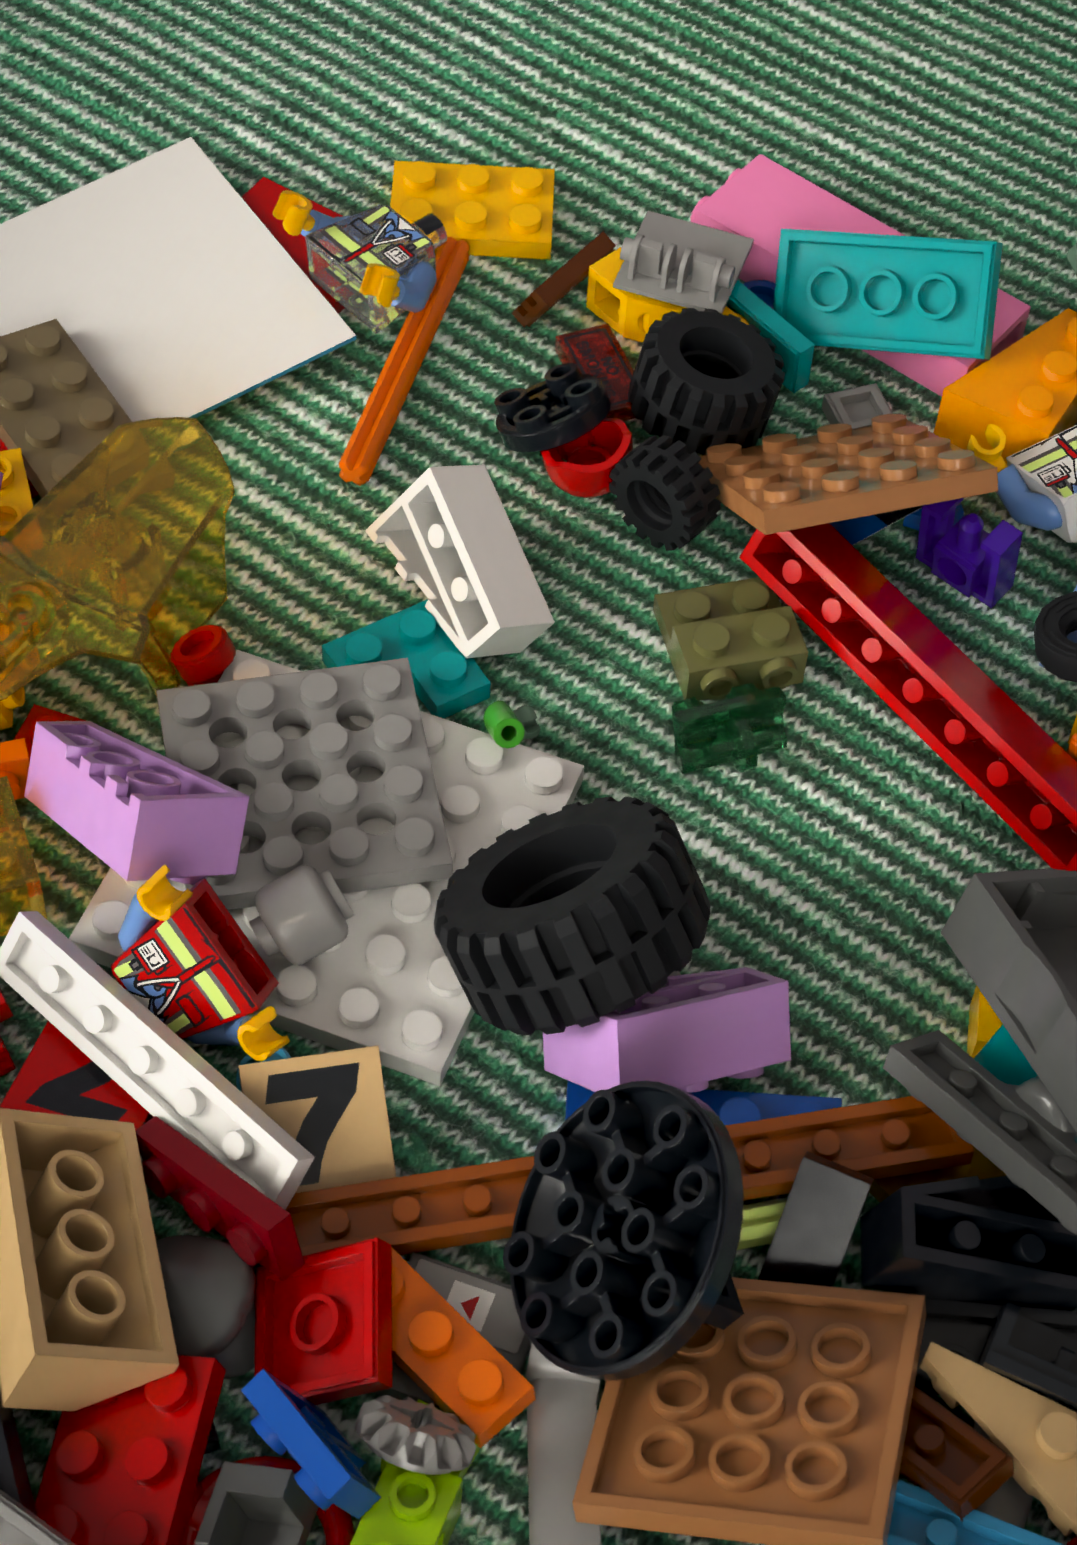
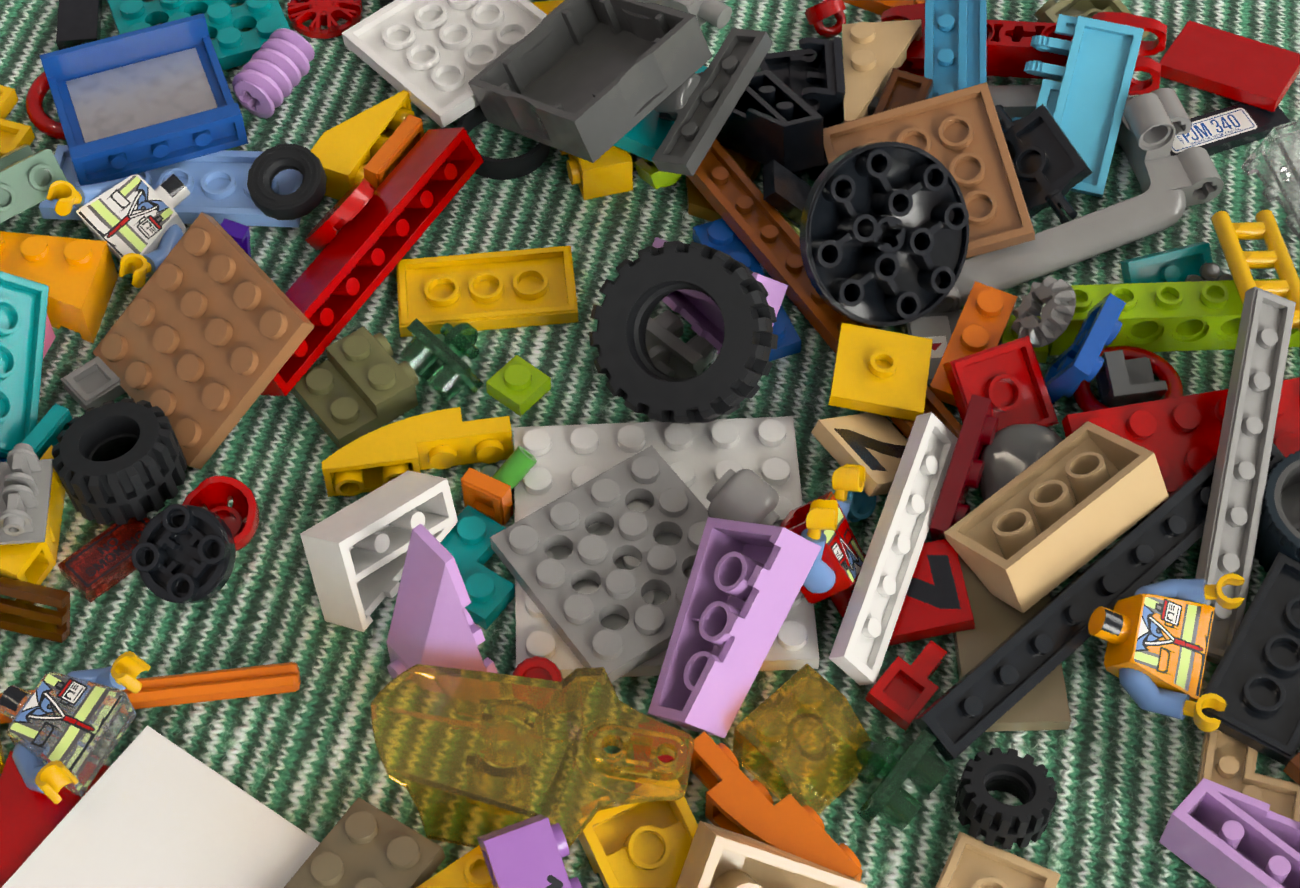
camera: 110 degrees left, 0 degrees up
black tyre [609,435,721,551] -> none
none -> red tile [305,177,375,251]
none -> yellow slope [321,407,514,497]
none -> lavender wedge [386,524,501,705]
none -> yellow tile [396,246,579,337]
none -> orange tile [461,467,514,525]
none -> lime plate [486,355,551,417]
none -> yellow plate [828,323,933,421]

